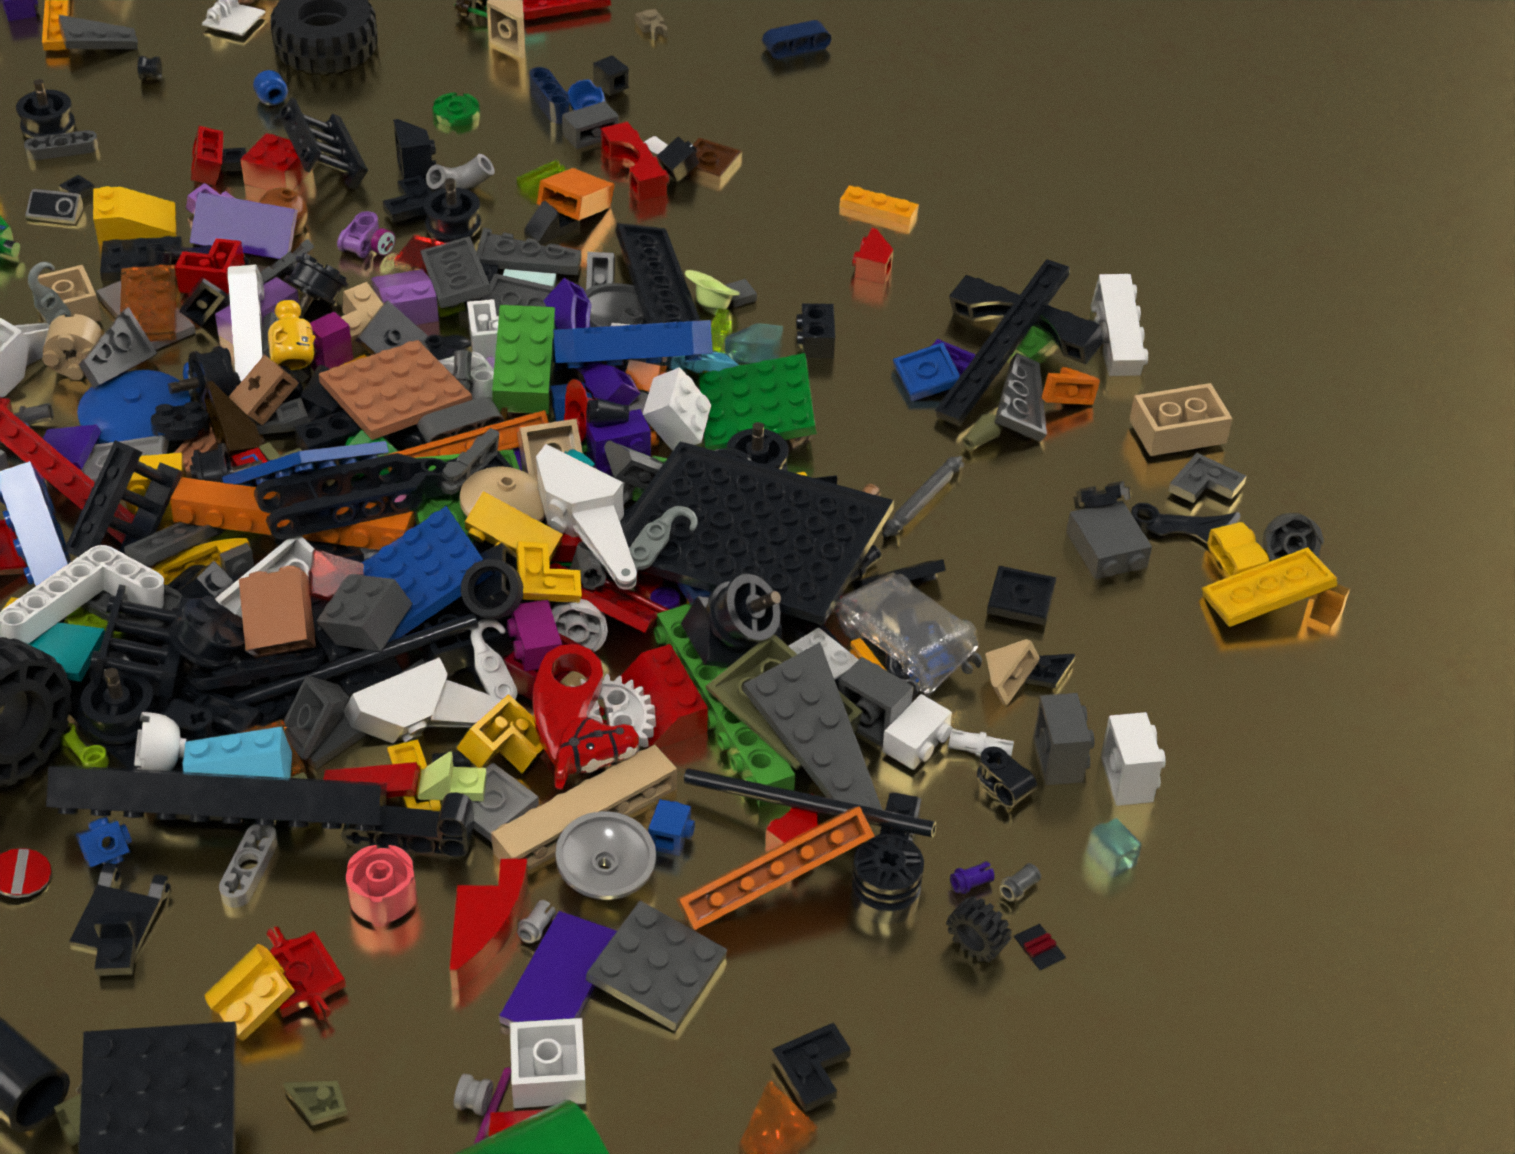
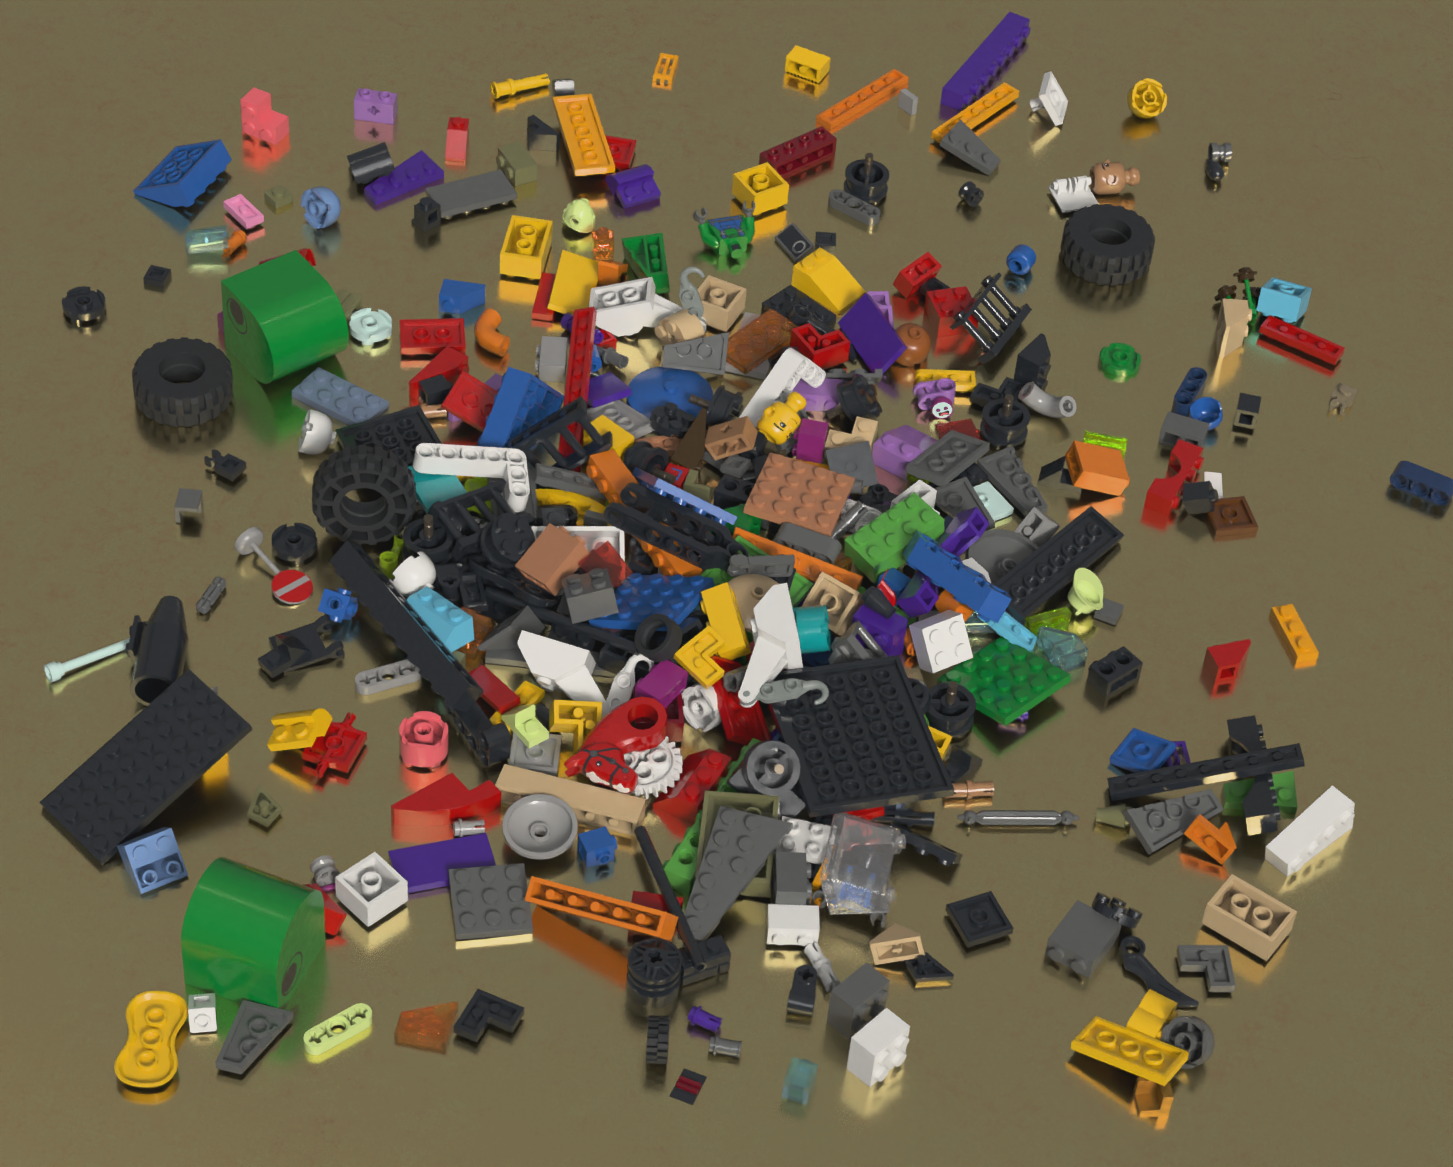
camera: 50 degrees right, 0 degrees up
none -> yellow plate [915,369,976,392]

